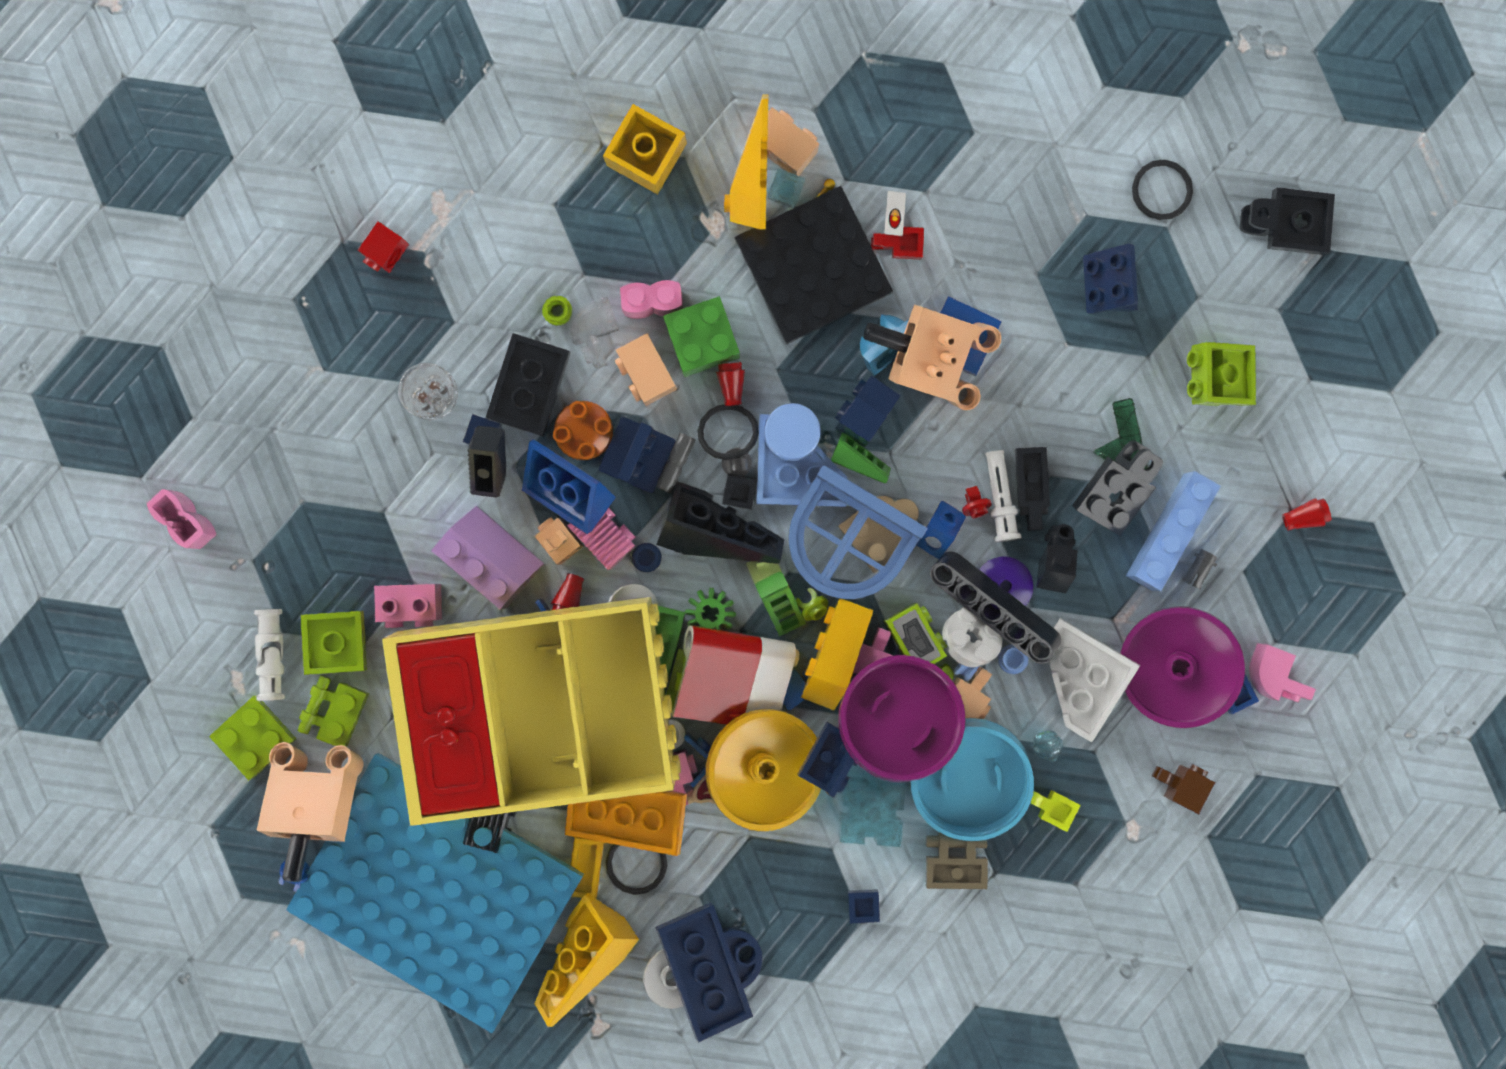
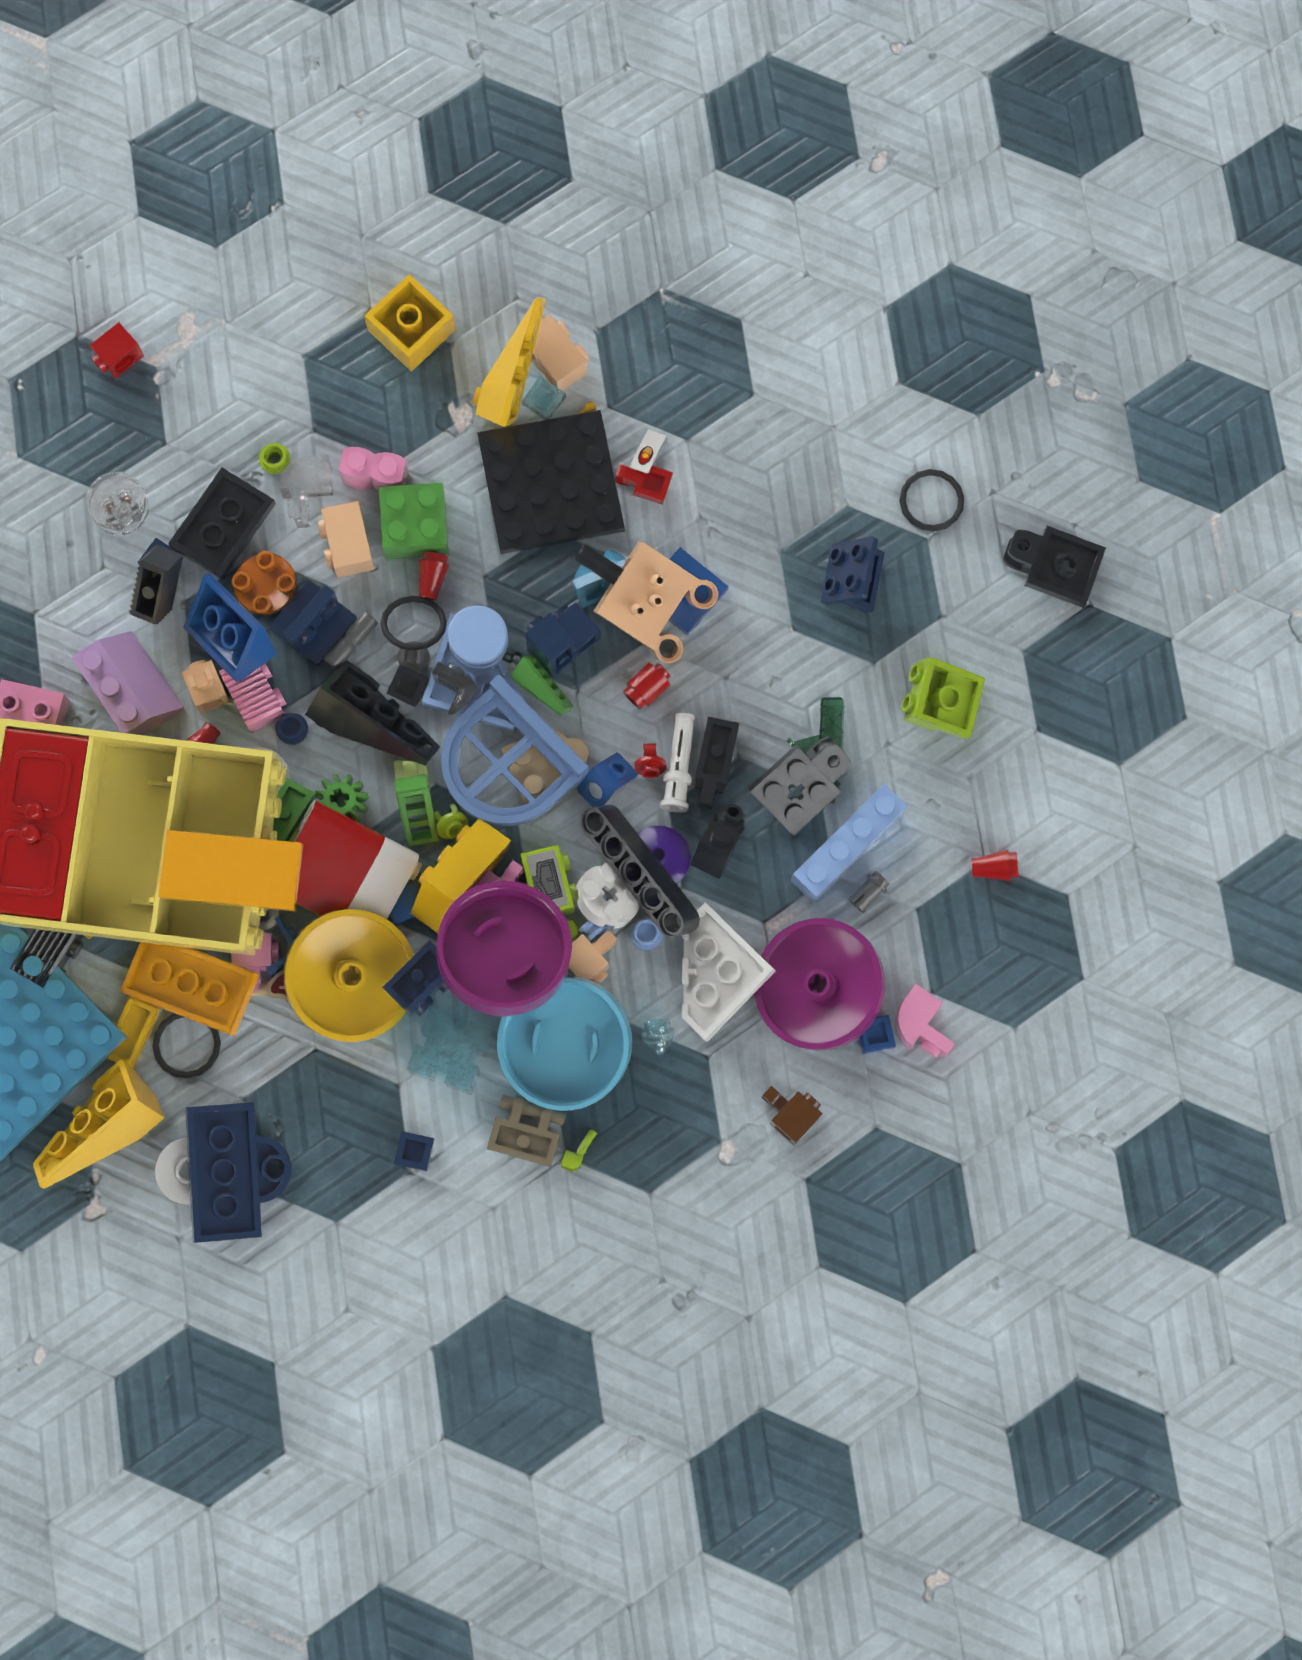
camera: 10 degrees right, 10 degrees down
neon yellow plate [1031,790,1081,832] -> none
none -> light orange tile [158,830,303,911]
none -> clear smoke plate [432,661,479,715]
none -> lime hand [561,1129,597,1172]
none -> red brick [623,662,671,710]

